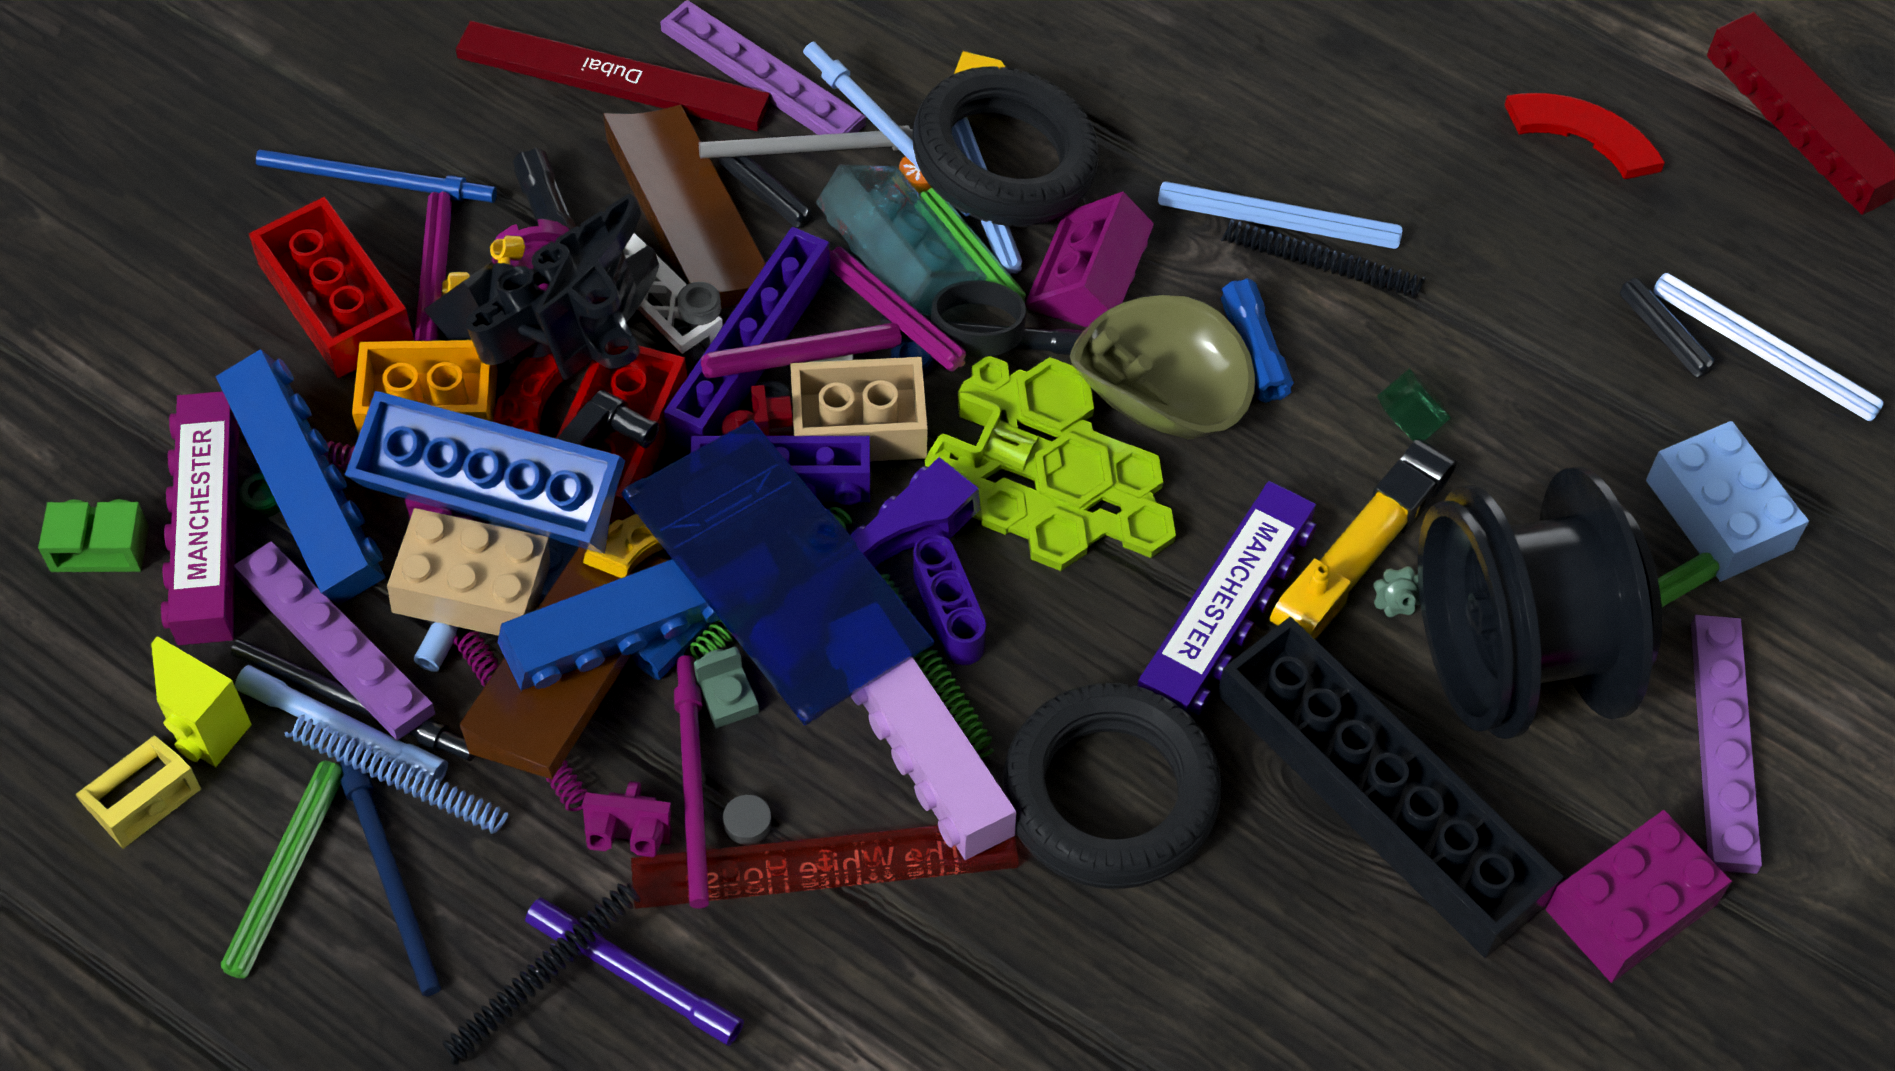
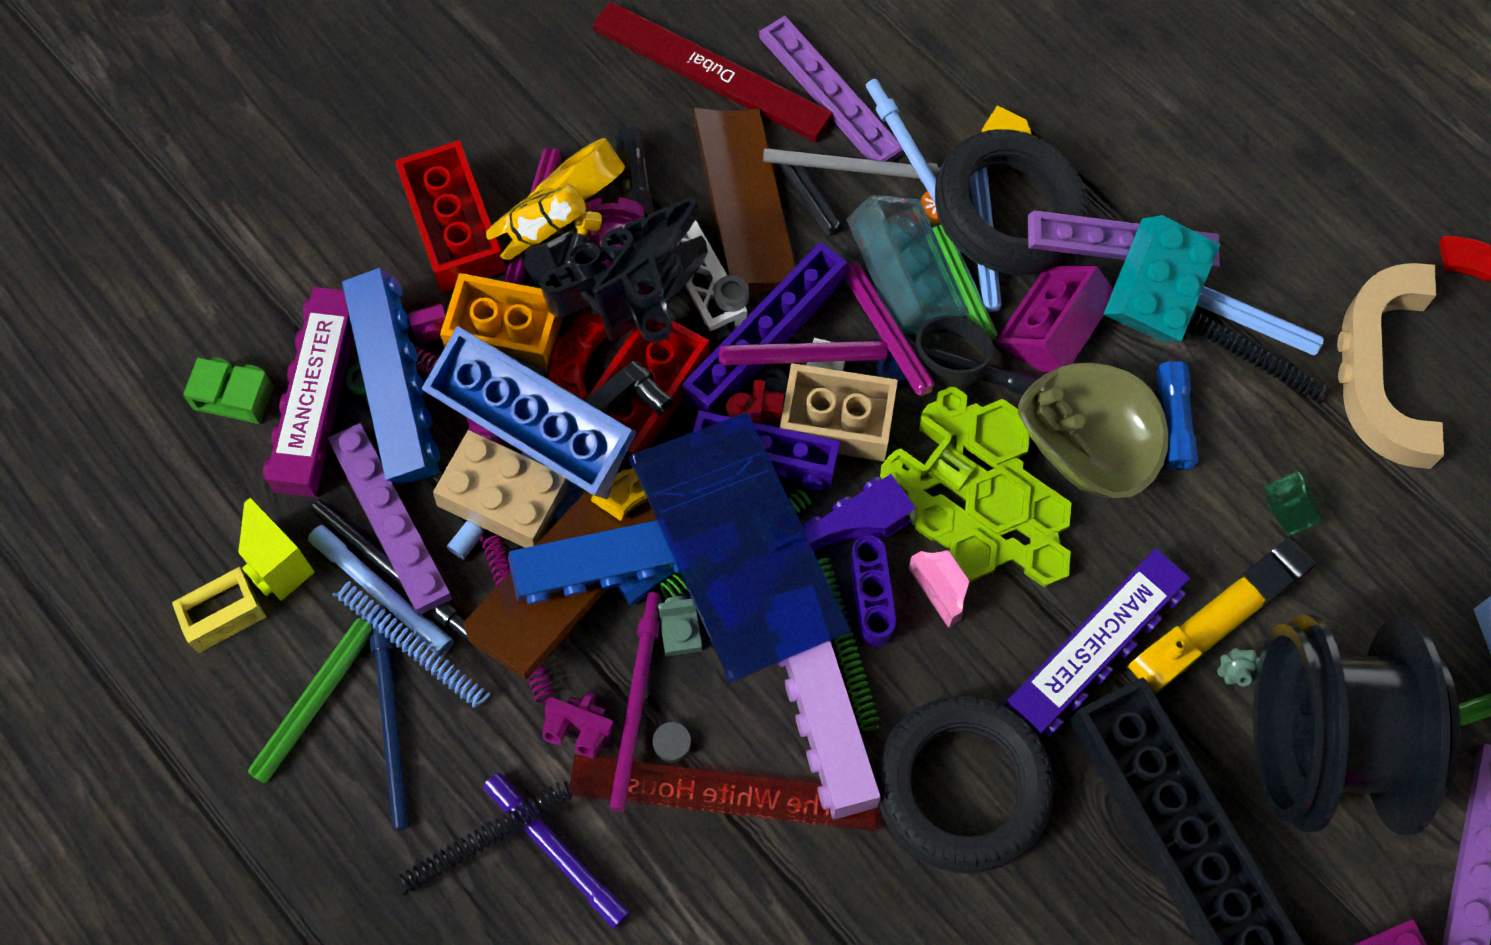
camera: 15 degrees right, 10 degrees up
blue bar [256,149,497,203] -> none
none -> magenta bracket [408,304,446,345]
none -> yellow animal [486,138,625,260]
none -> bright pink slope [908,550,970,628]
none -> medium lavender plate [1028,210,1220,270]
none -> teal brick [1104,215,1220,342]
none -> tan arch [1337,263,1444,469]

